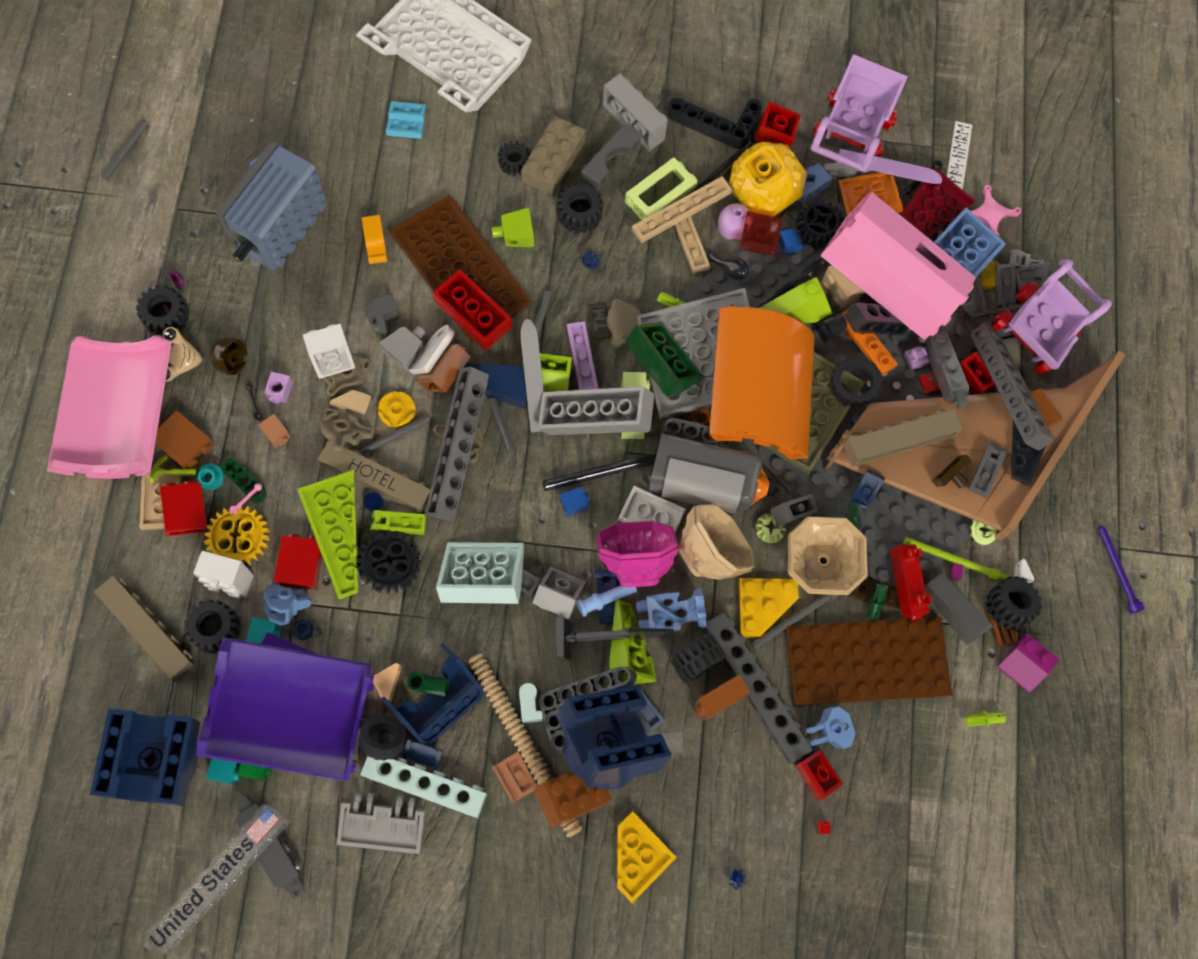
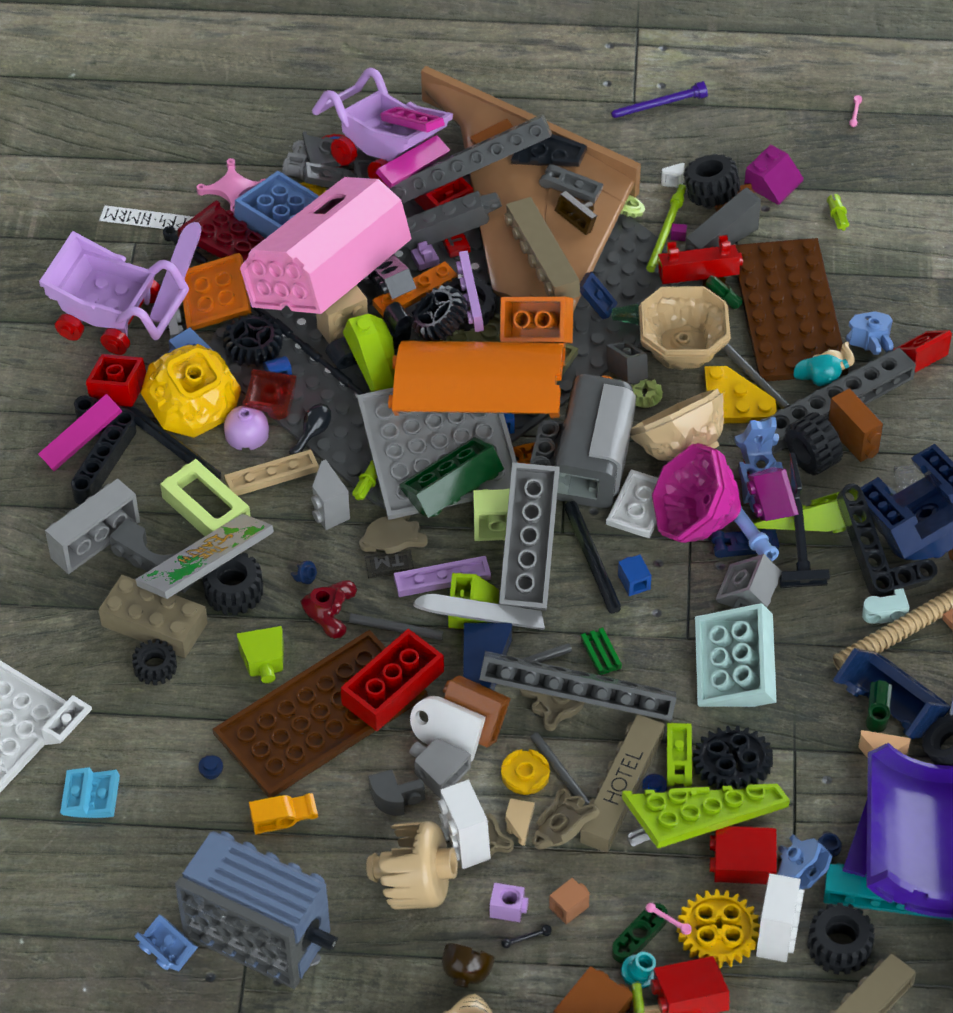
camera: 85 degrees left, 20 degrees down
tan plate [632,177,732,243] -> none
none -> dark pink tile [38,394,123,471]
none -> light grey tile [135,513,274,599]
none -> dark blue plate [198,755,223,779]
none -> dark red head [300,580,357,639]
none -> light grey slope [311,459,350,530]
none -> tan piece [366,821,458,910]
none -> dark pink tile [376,135,451,188]
none -> dark pink tile [380,106,445,133]
none -> black gear [410,285,469,341]
none -> lavender plate [456,251,484,332]
none -> orange brick [500,297,573,343]
none -> green tile [581,627,622,675]
none -> magenta slope [747,467,798,521]
none -> teal hair [794,342,854,387]
none -> bright pink hinge [849,95,862,127]

